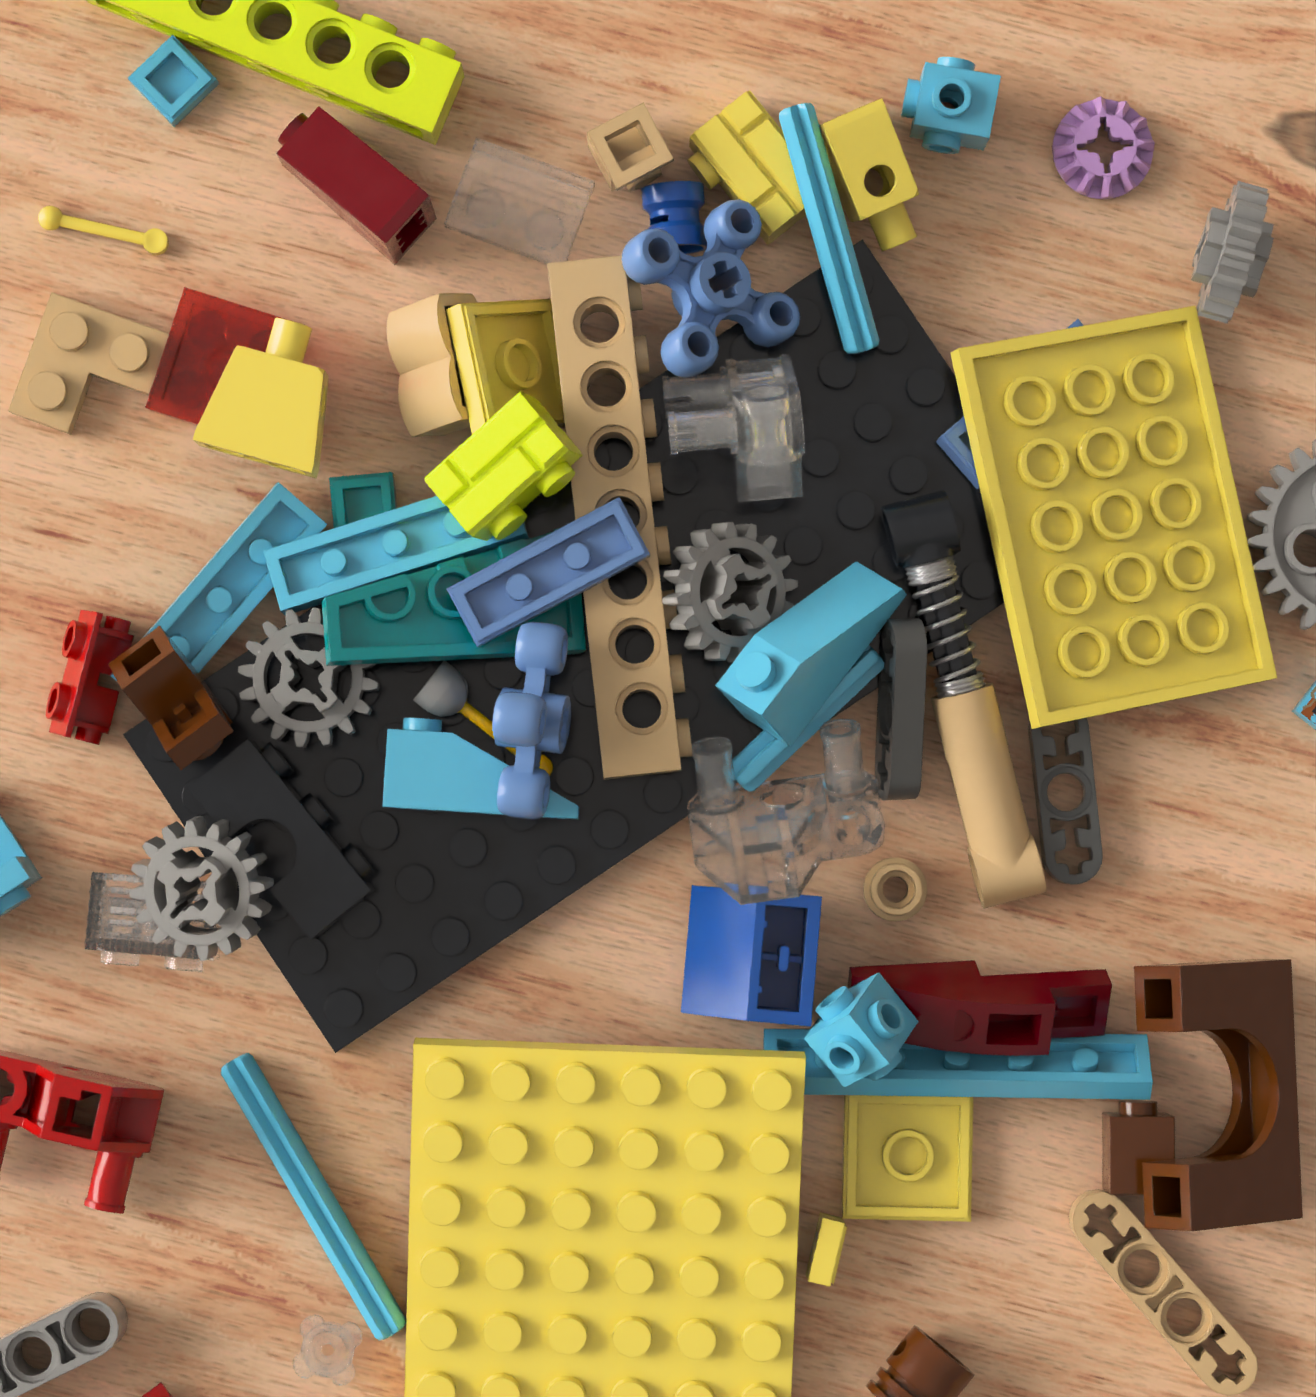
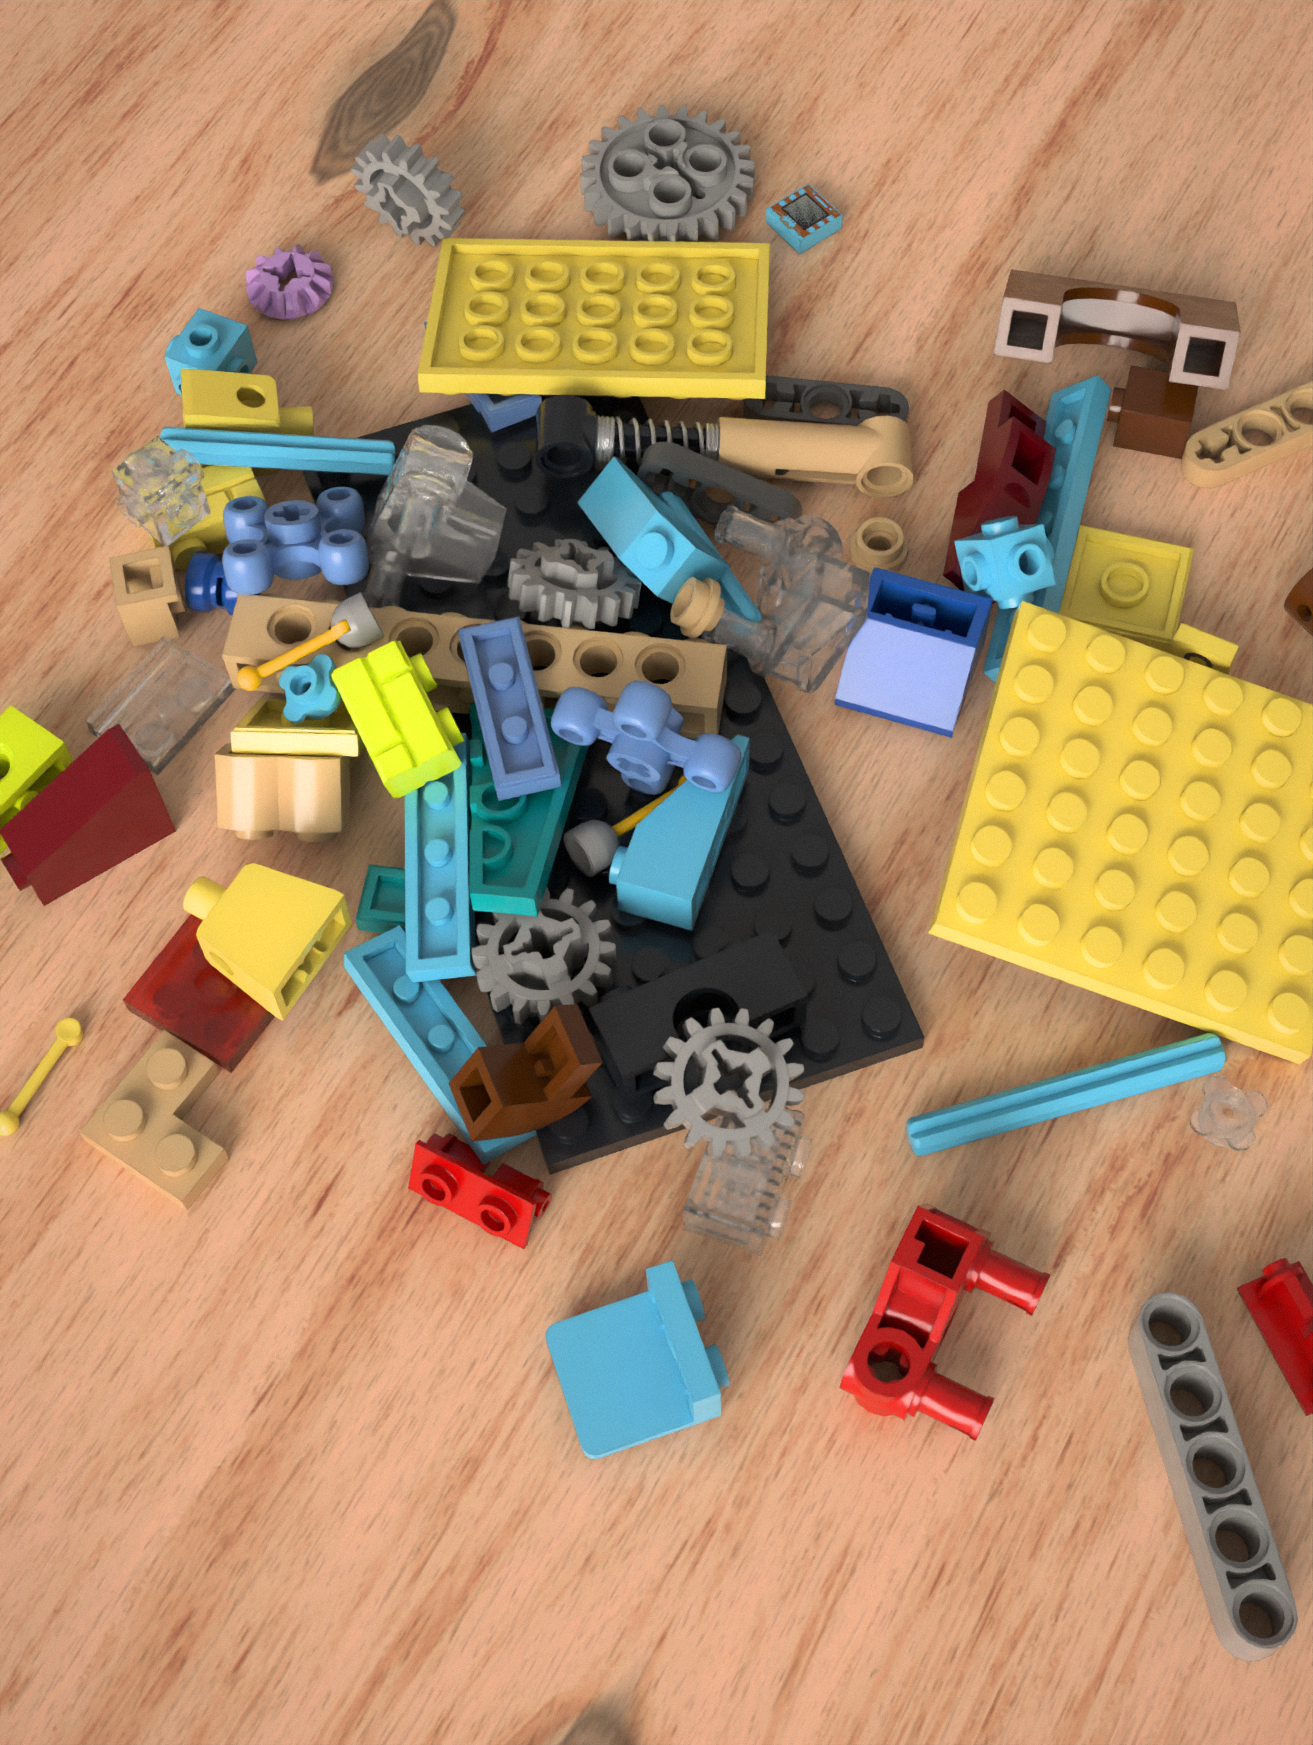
camera: 70 degrees left, 25 degrees down
none -> clear brick [111,436,211,546]
none -> hinge [237,592,384,691]
none -> medium azure plate [279,654,342,724]
none -> tan plate [670,577,725,639]

